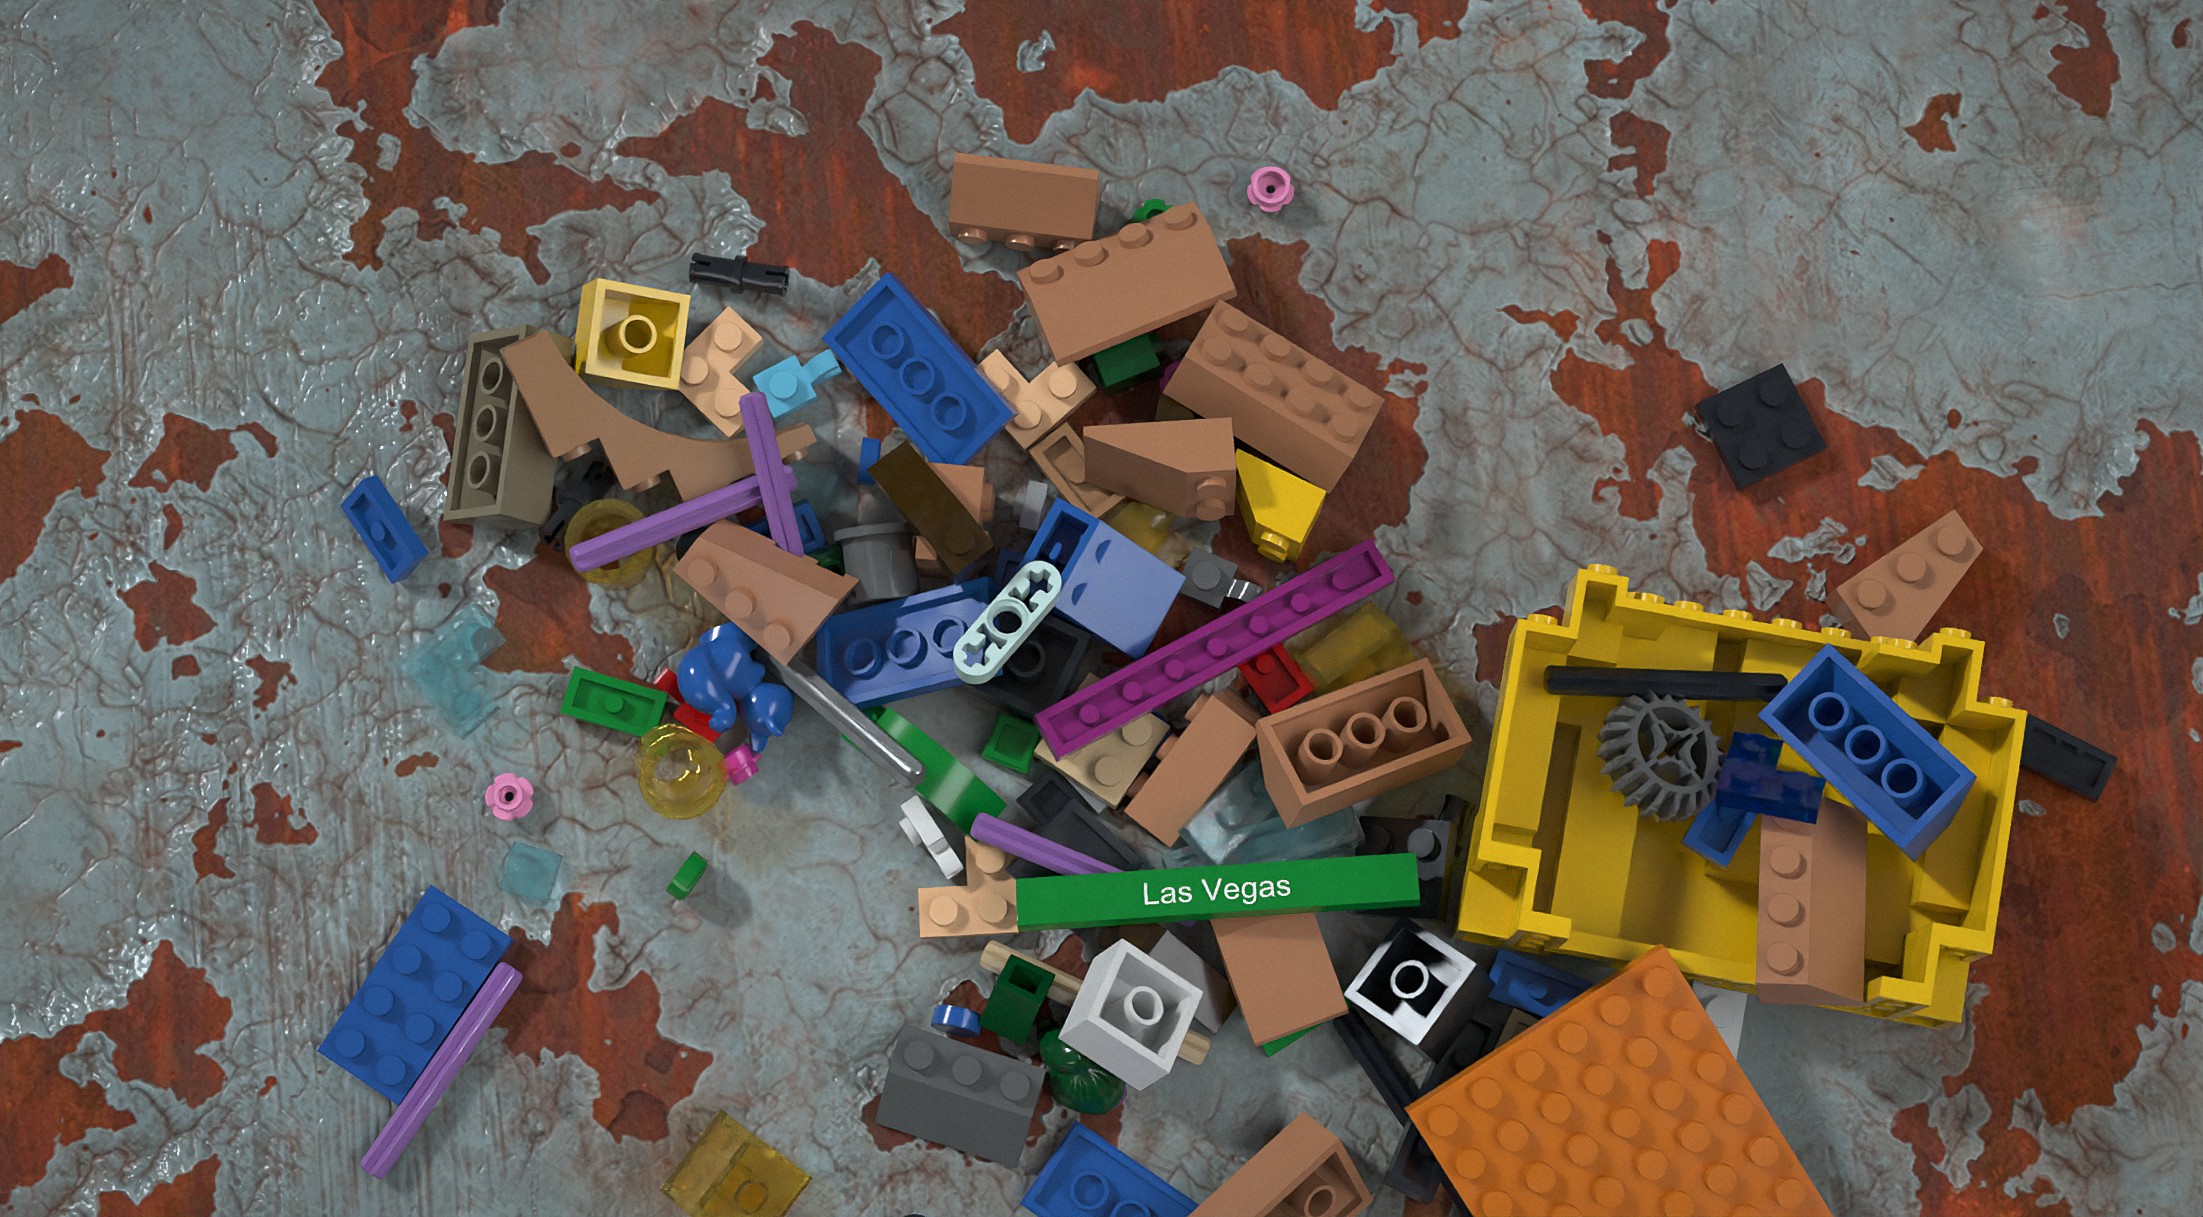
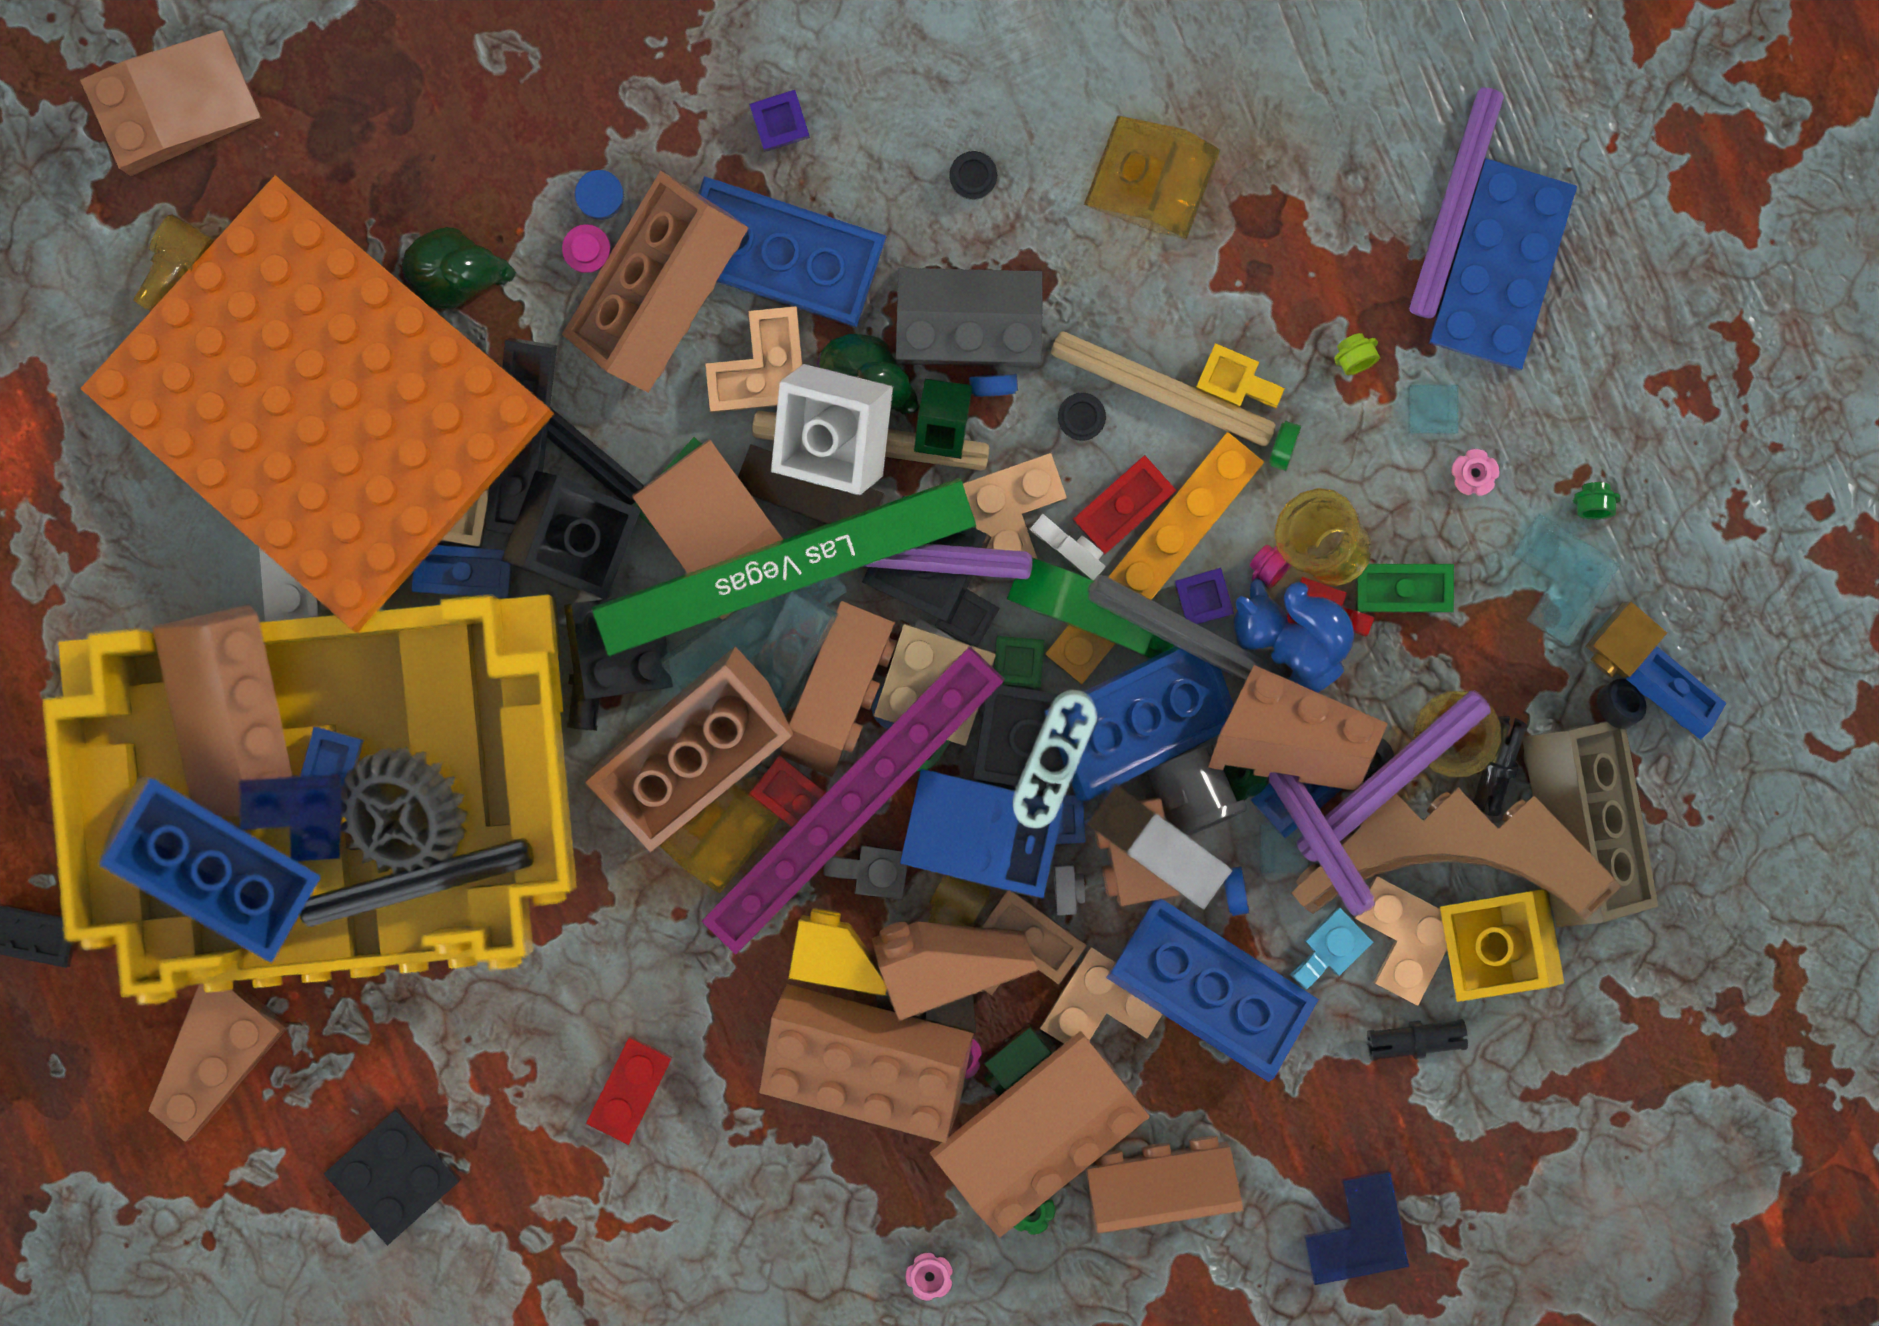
camera: 165 degrees right, 10 degrees up
none -> red plate [586,1036,673,1145]
none -> light nougat plate [705,306,803,413]
none -> light orange plate [1044,432,1264,685]
none -> tan axle [1051,331,1276,446]
none -> black plate [1058,393,1106,441]
none -> red plate [1072,455,1177,555]
none -> dark purple plate [1174,568,1234,624]
none -> yellow plate [1196,343,1285,409]
none -> clear blue plate [1303,1170,1409,1285]
none -> lime plate [1334,333,1380,376]
none -> green plate [1573,482,1621,520]
none -> pearl gold brick [1586,601,1668,678]
none -> black tile [1597,679,1647,729]

